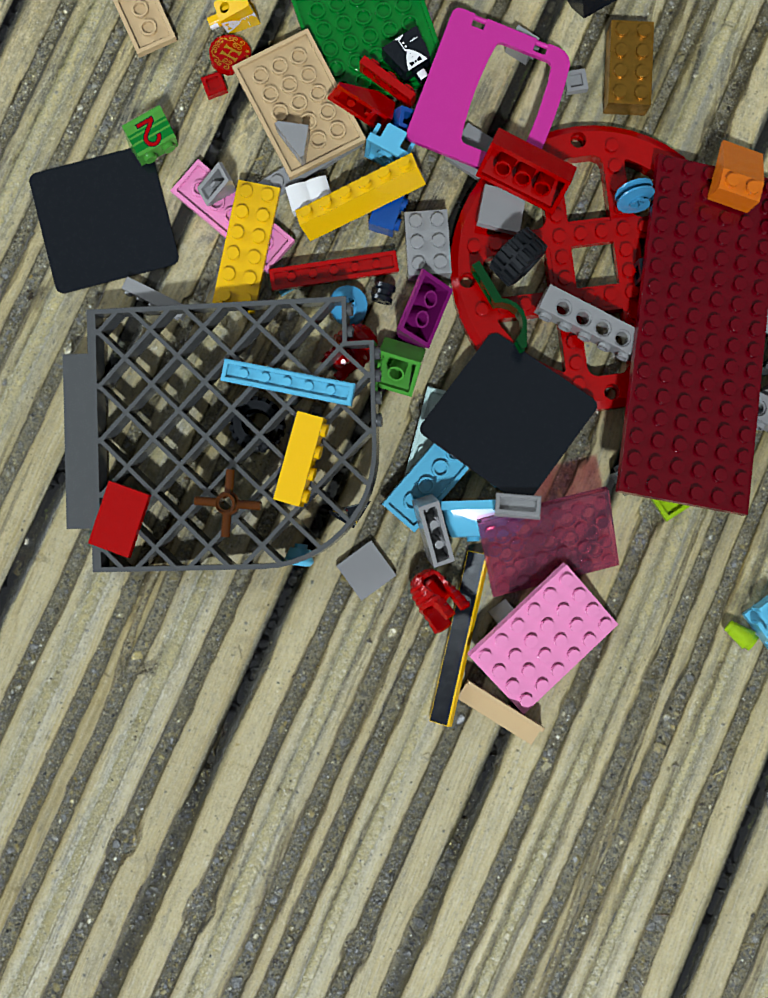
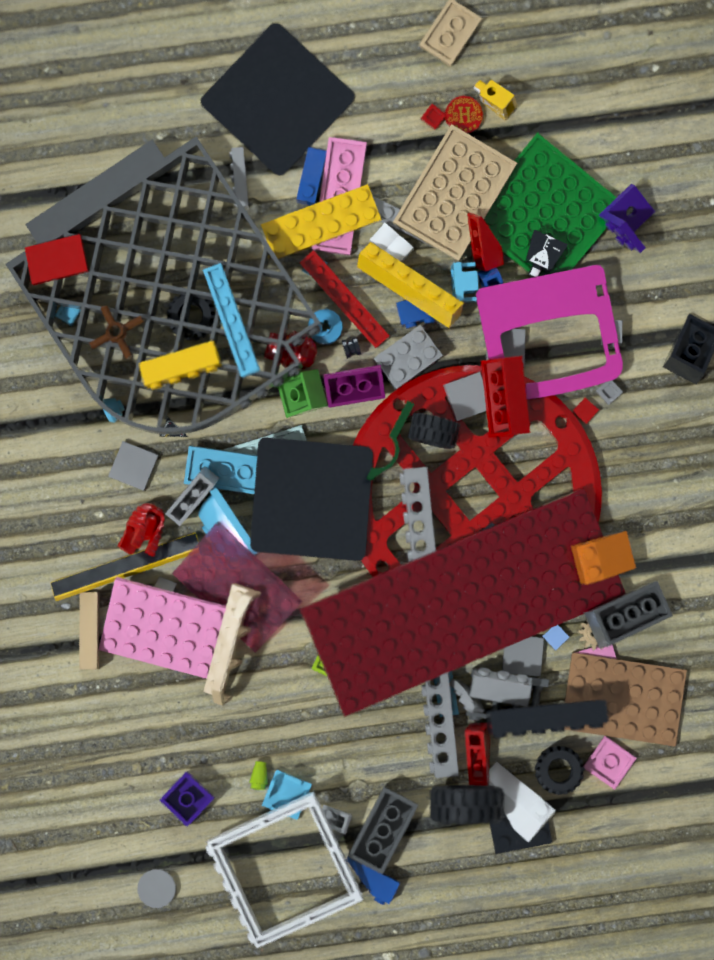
camera: 55 degrees right, 0 degrees up
bright green slope [122,105,178,166] -> none
light grey slope [197,162,236,206] -> none
light grey slope [275,121,310,166] -> none
red plate [359,55,416,108] -> none
light grey tile [494,493,542,520] -> none
pearl gold brick [603,20,654,116] -> none
dark azure piece [615,178,655,213] -> none
none -> medium azure tile [55,306,81,326]
none -> dark purple brick [159,771,215,827]
none -> tan plate [203,583,261,706]
none -> blue slope [296,147,327,206]
none -> red tile [572,398,599,424]

